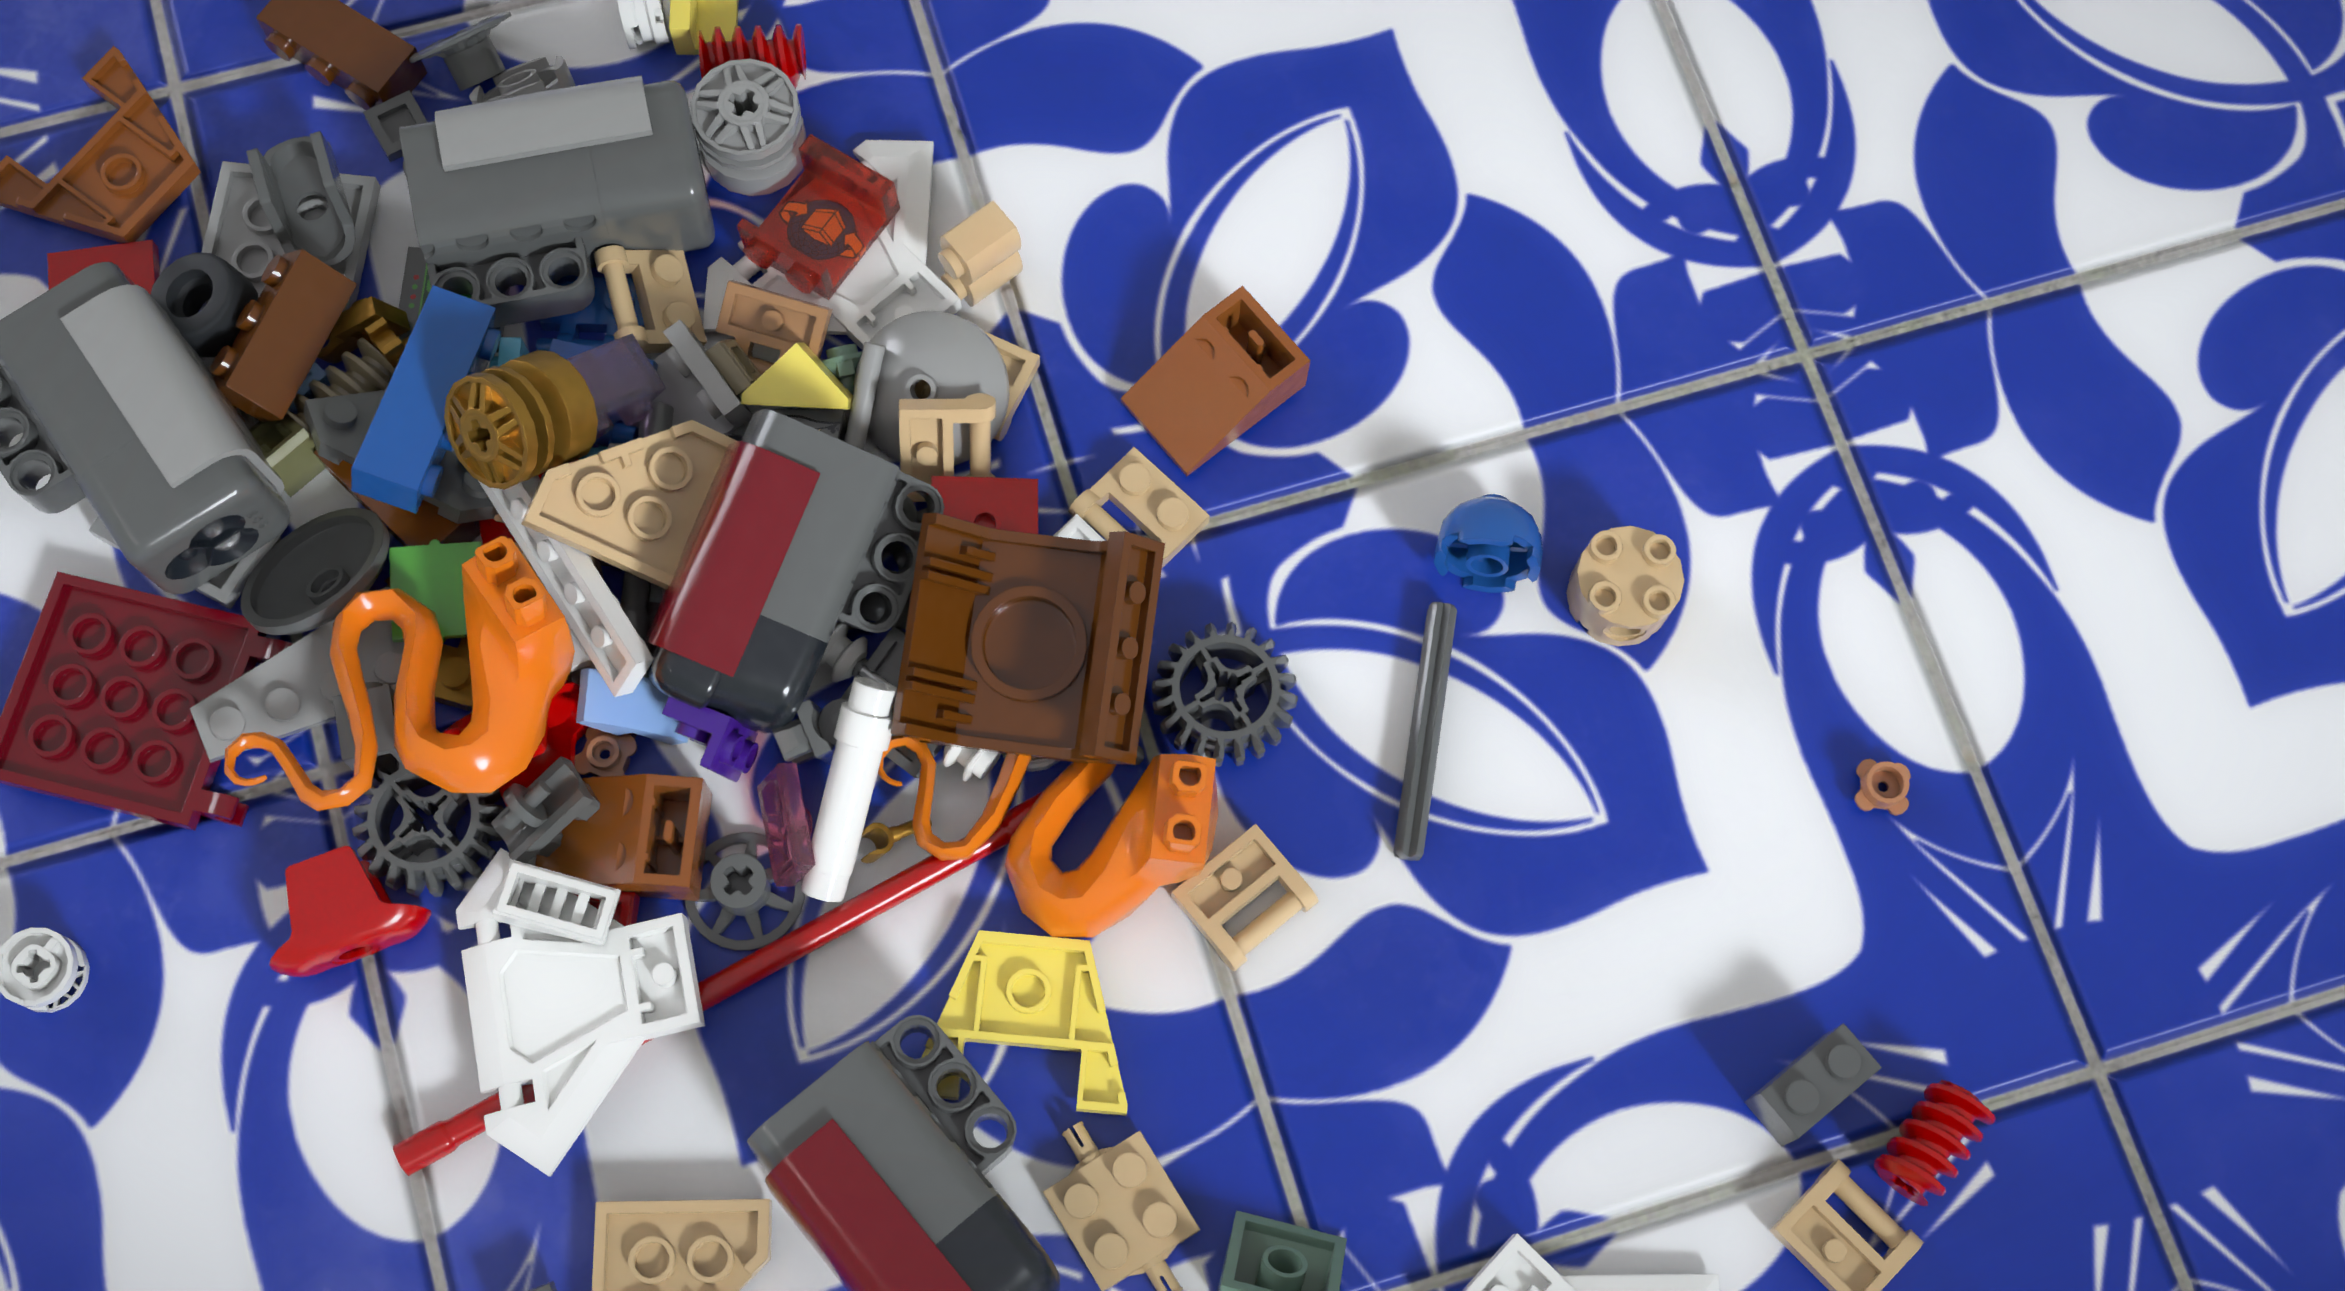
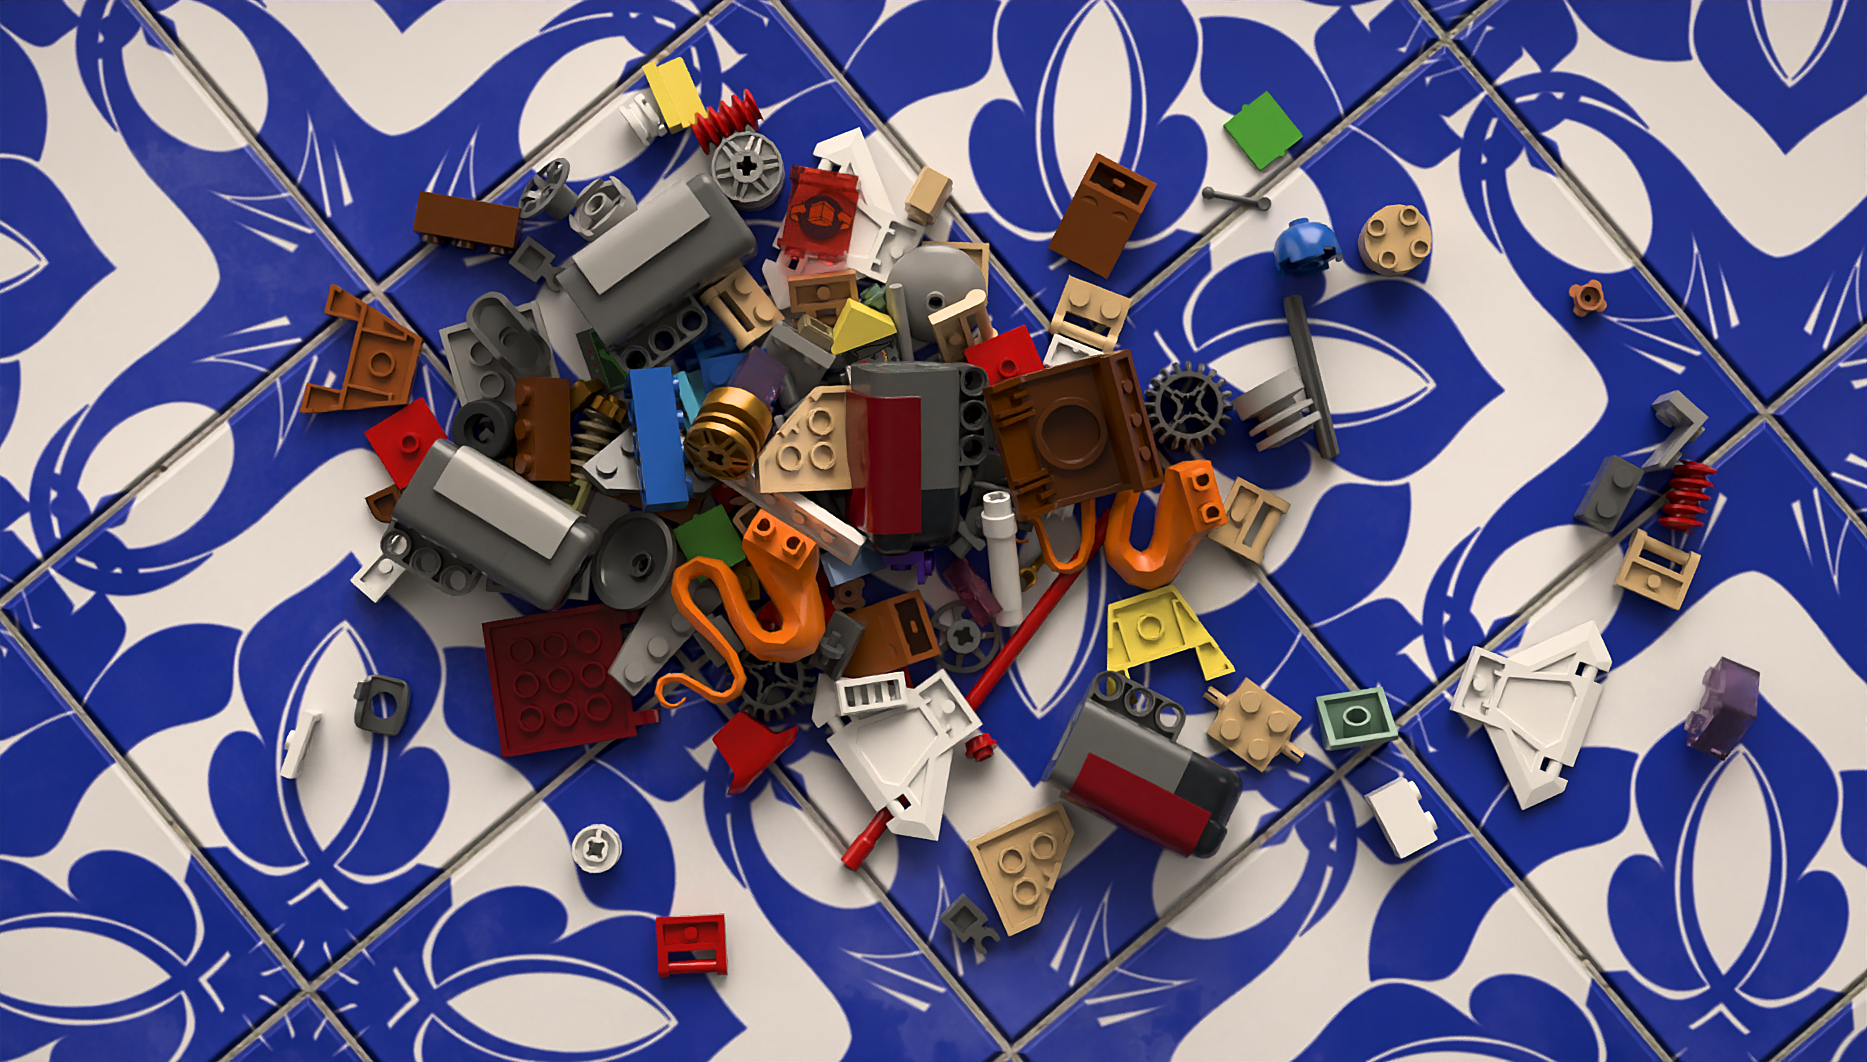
camera: 20 degrees left, 15 degrees up
none -> red plate [656,913,728,979]
none -> red plate [965,733,998,762]
none -> dark grey hinge [1202,186,1271,211]
none -> bright green piece [1223,91,1304,172]
none -> light grey wheel [1231,367,1322,452]
none -> light grey bracket [1641,390,1708,472]

